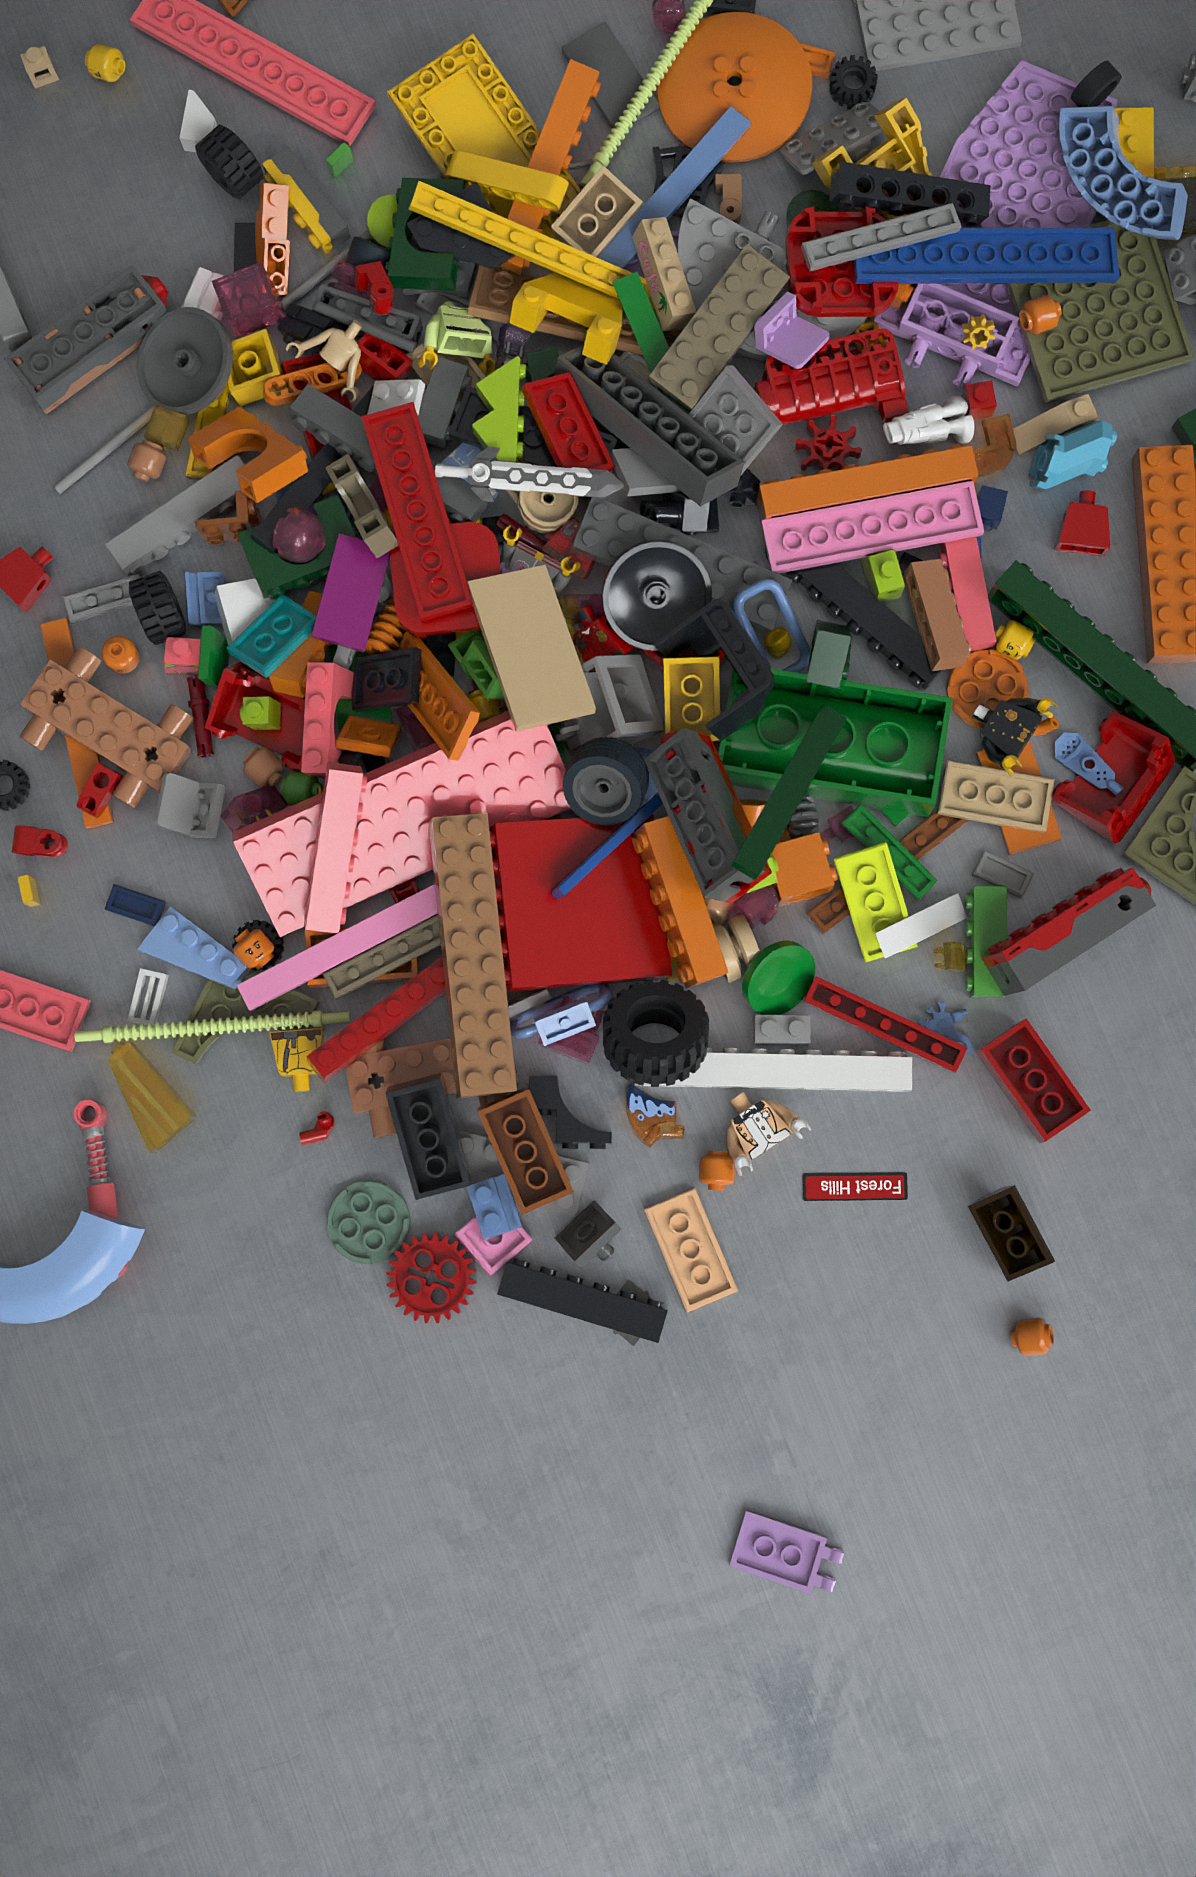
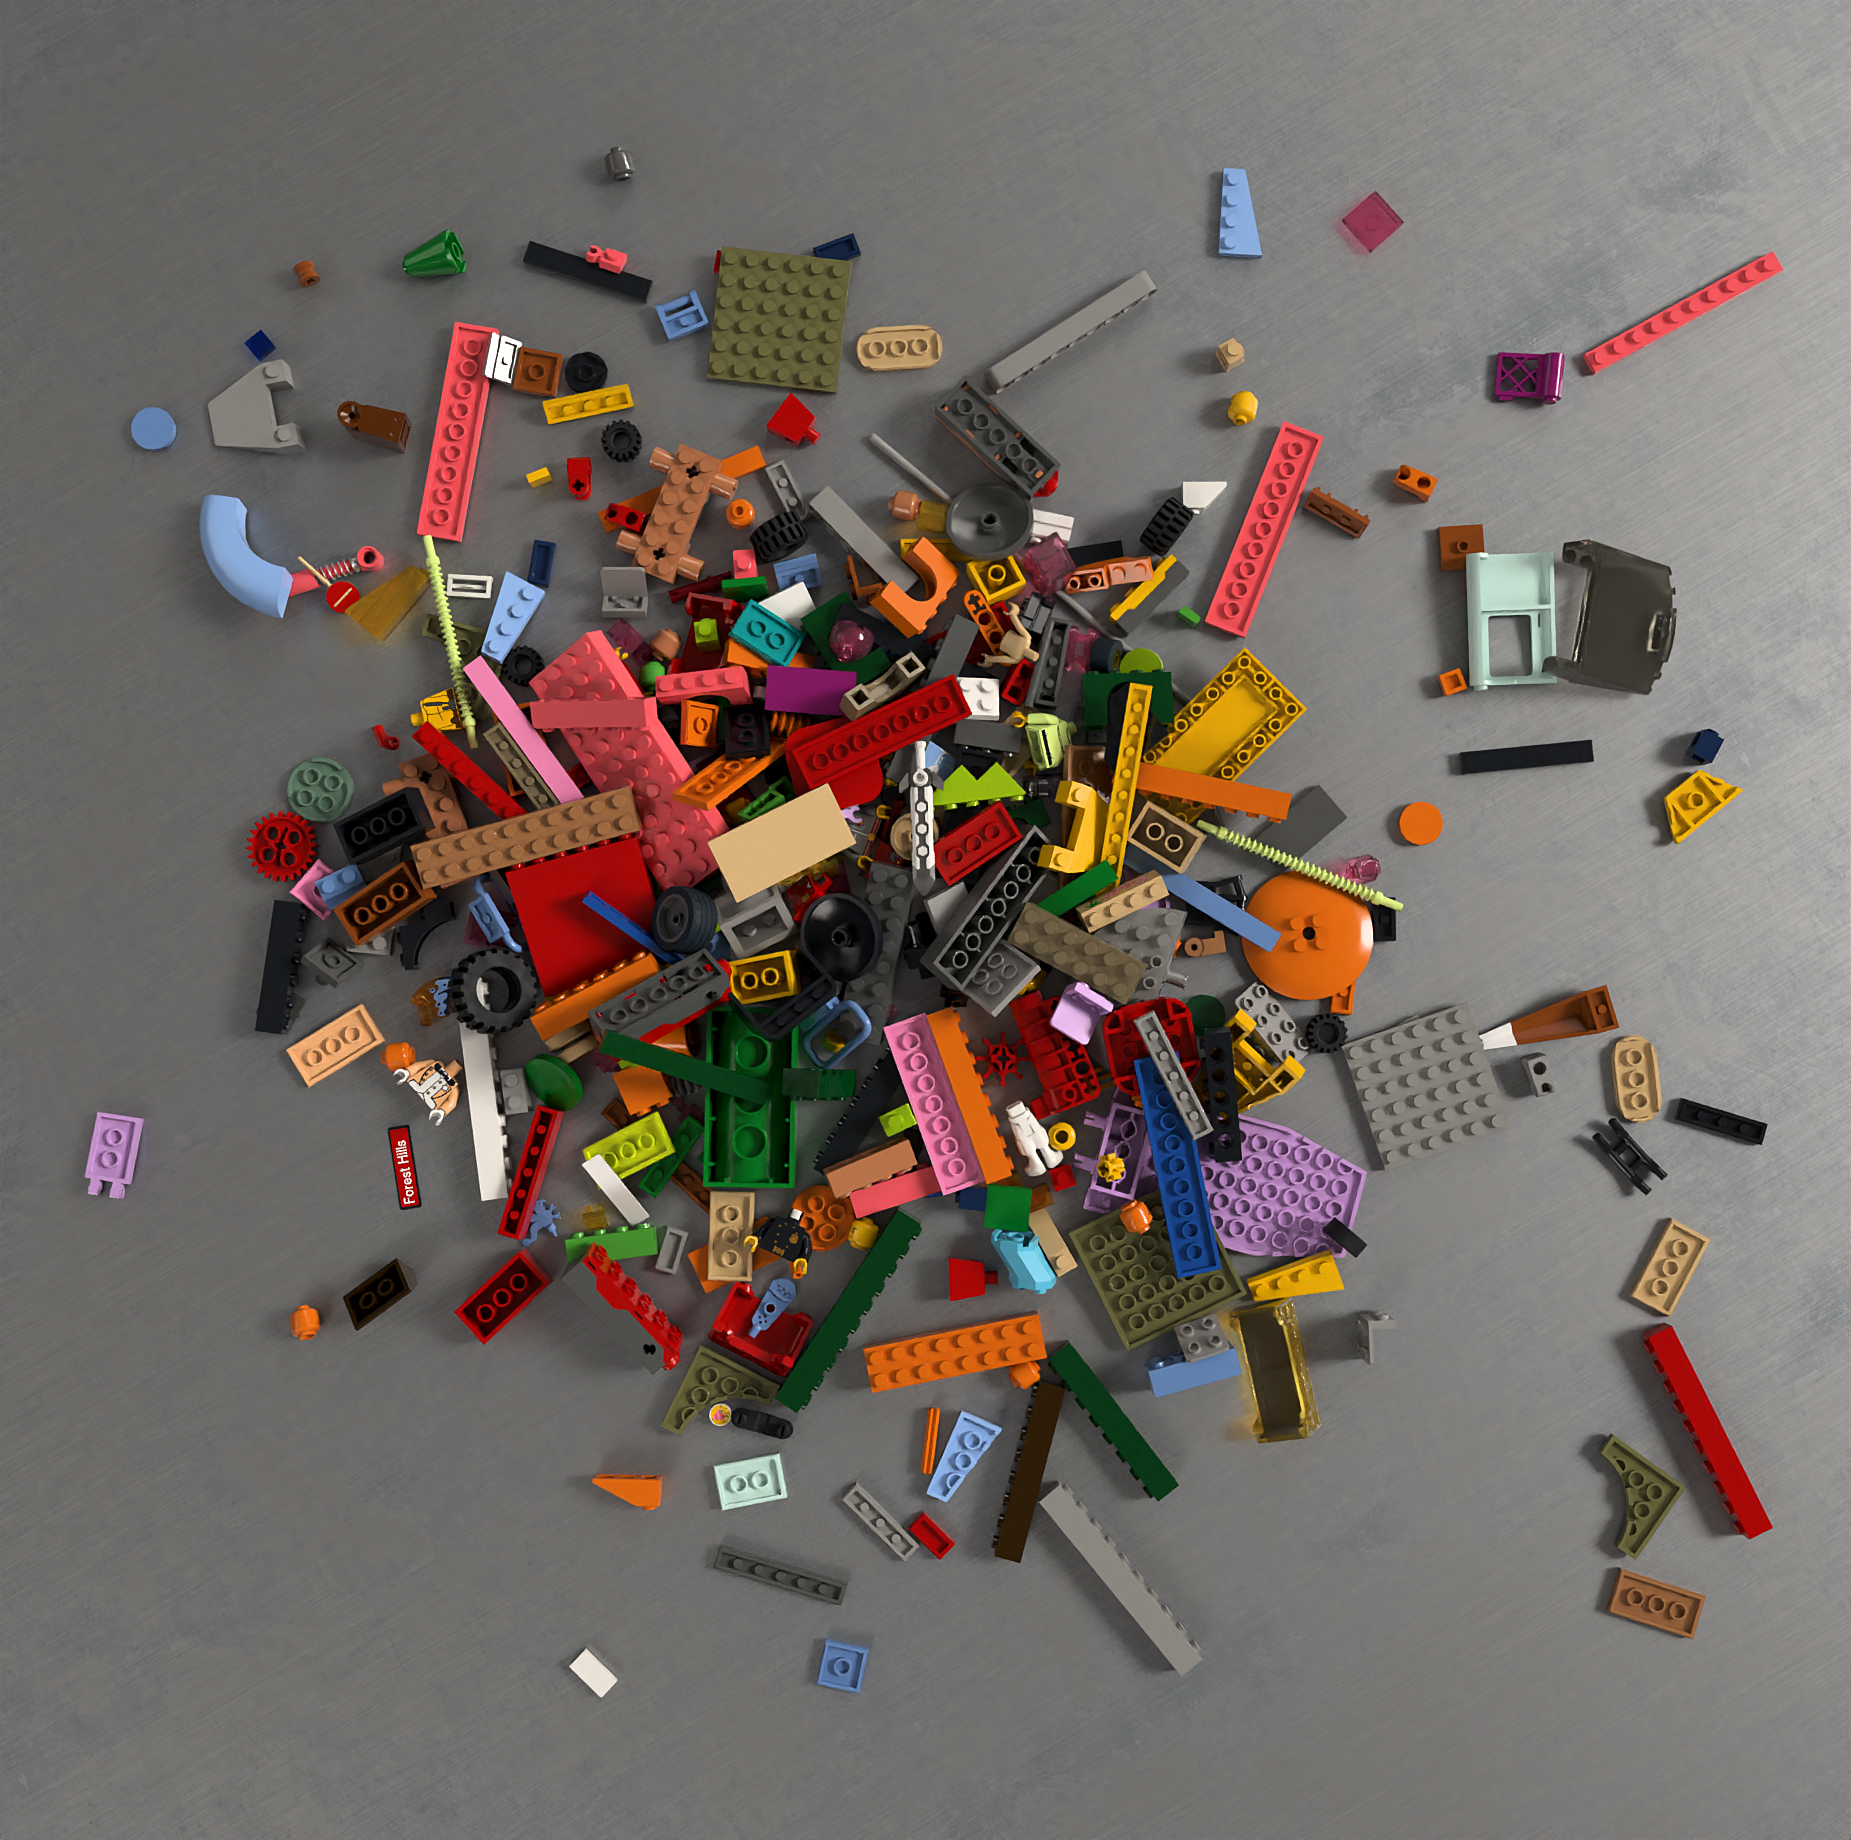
camera: 75 degrees right, 5 degrees up
orange head [233,929,274,970] -> none
red leg [354,261,394,315] -> none
yellow beam [444,150,569,211] -> none
light blue brick [1059,106,1188,240] -> none
none -> red piece [297,556,360,613]
none -> green tile [984,1183,1032,1233]
none -> yellow head [1047,1122,1076,1151]

